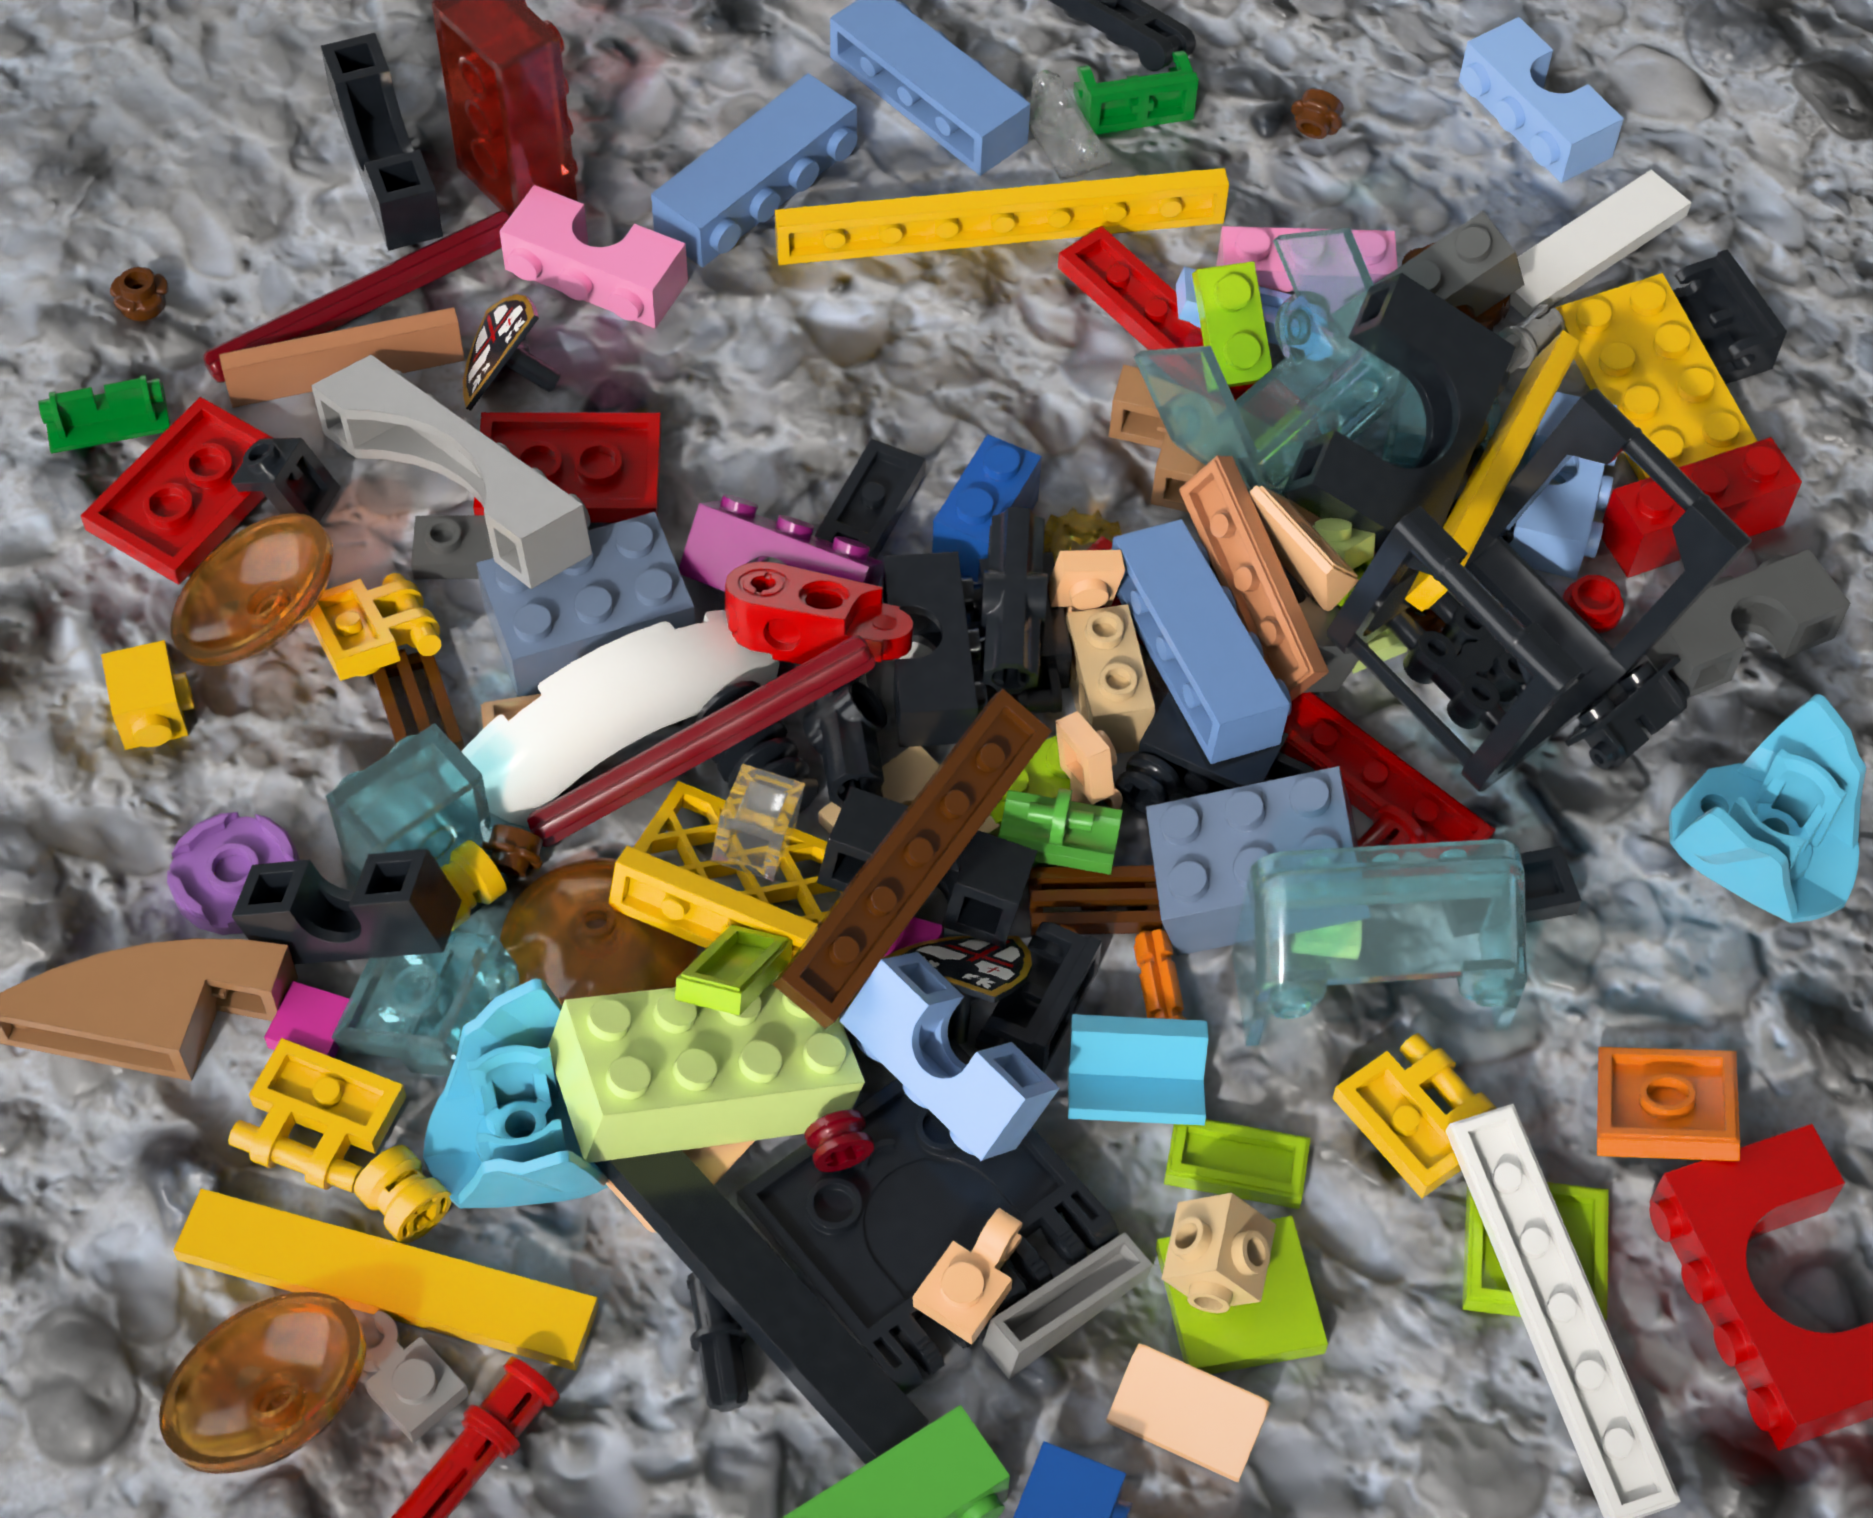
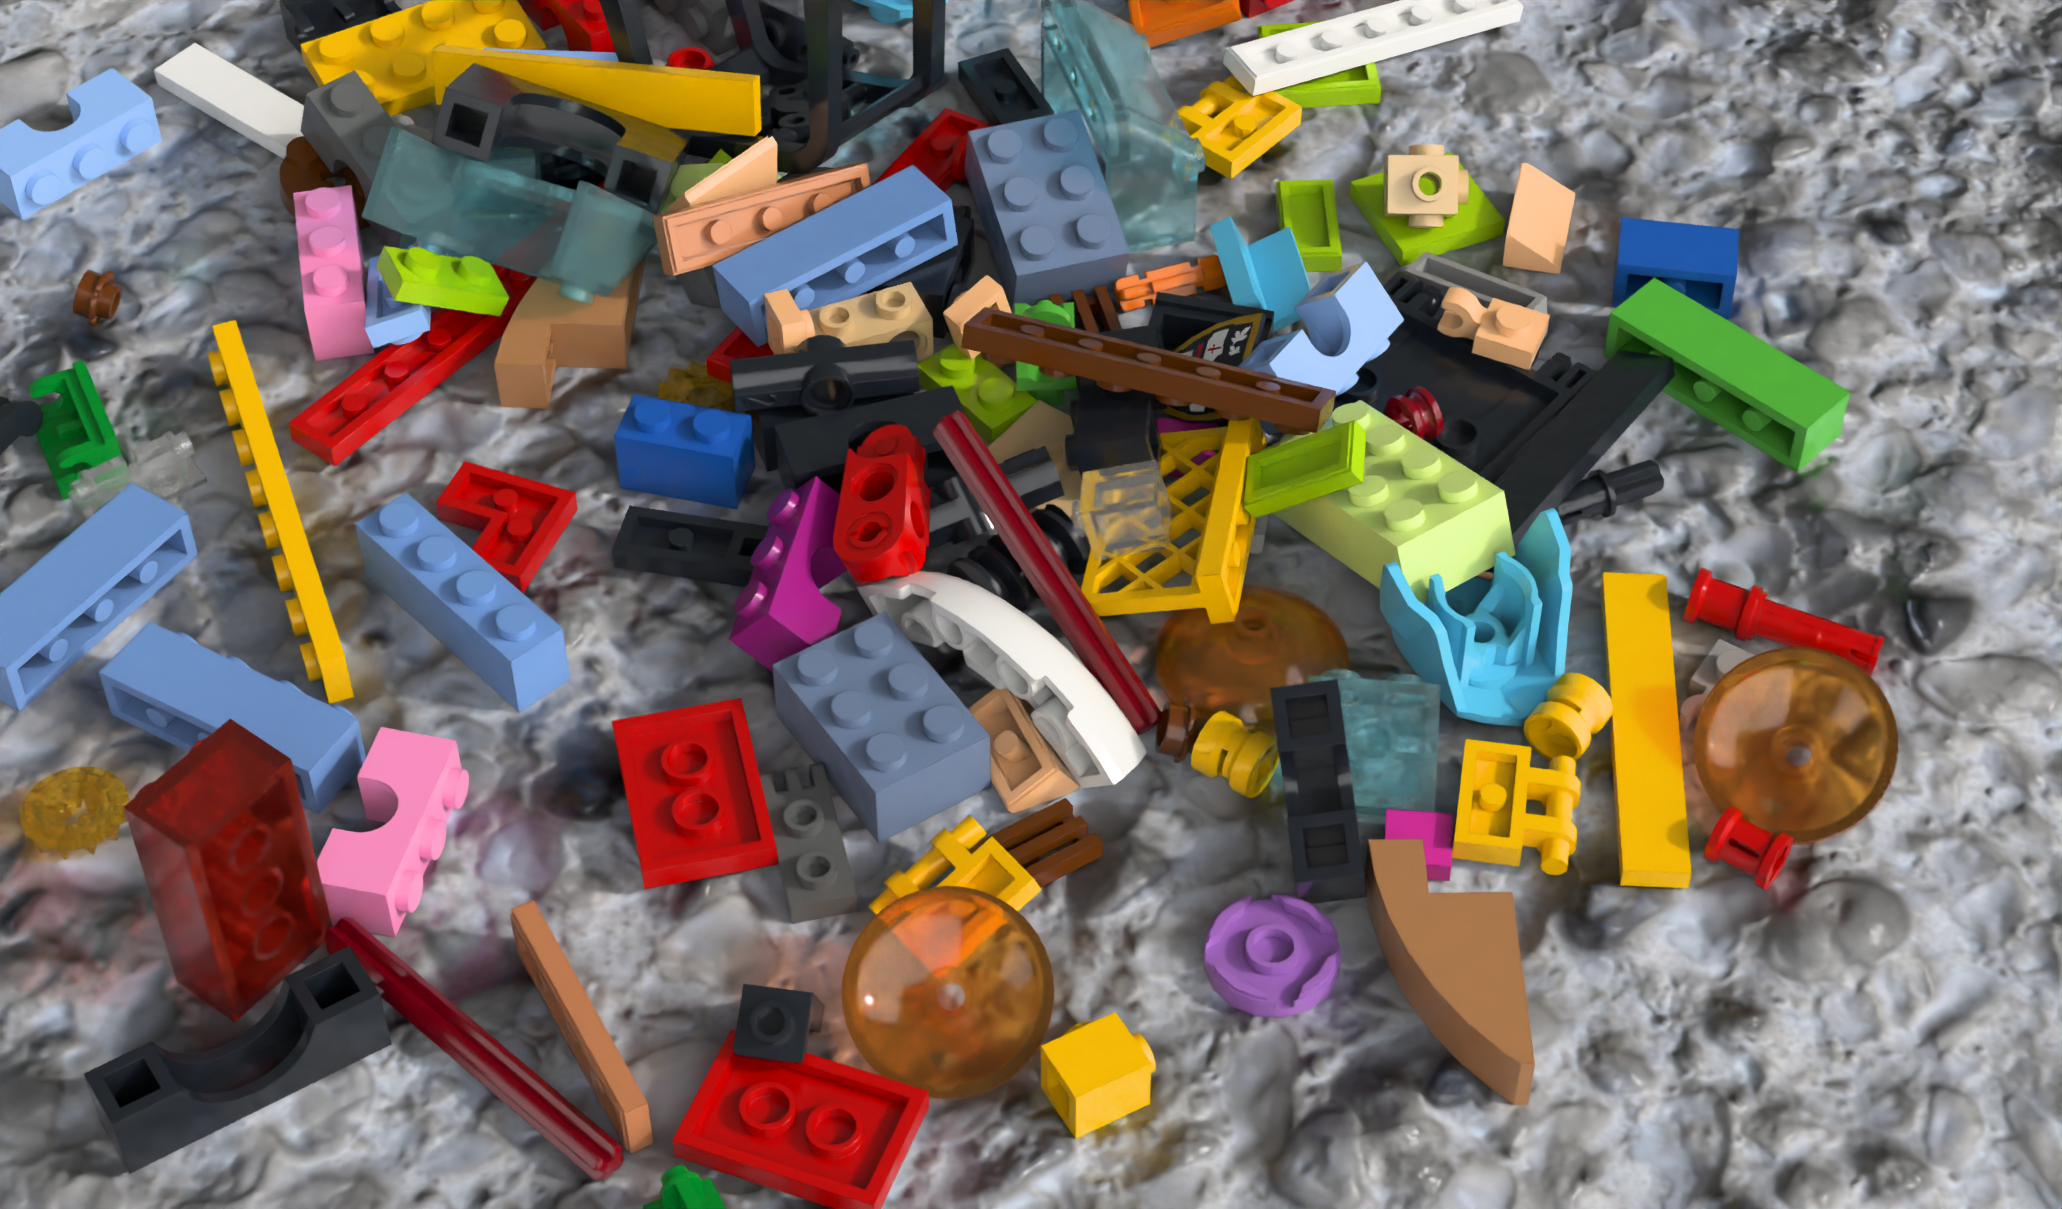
camera: 100 degrees left, 10 degrees down
light grey arch [311,355,592,589] -> none
clear light blue brick [326,723,493,879] -> none
shield [463,294,561,411] -> none
none -> clear yellow gear [20,767,131,860]
none -> medium blue brick [355,492,570,713]
none -> red plate [436,461,578,593]
none -> red bush [1703,805,1794,891]

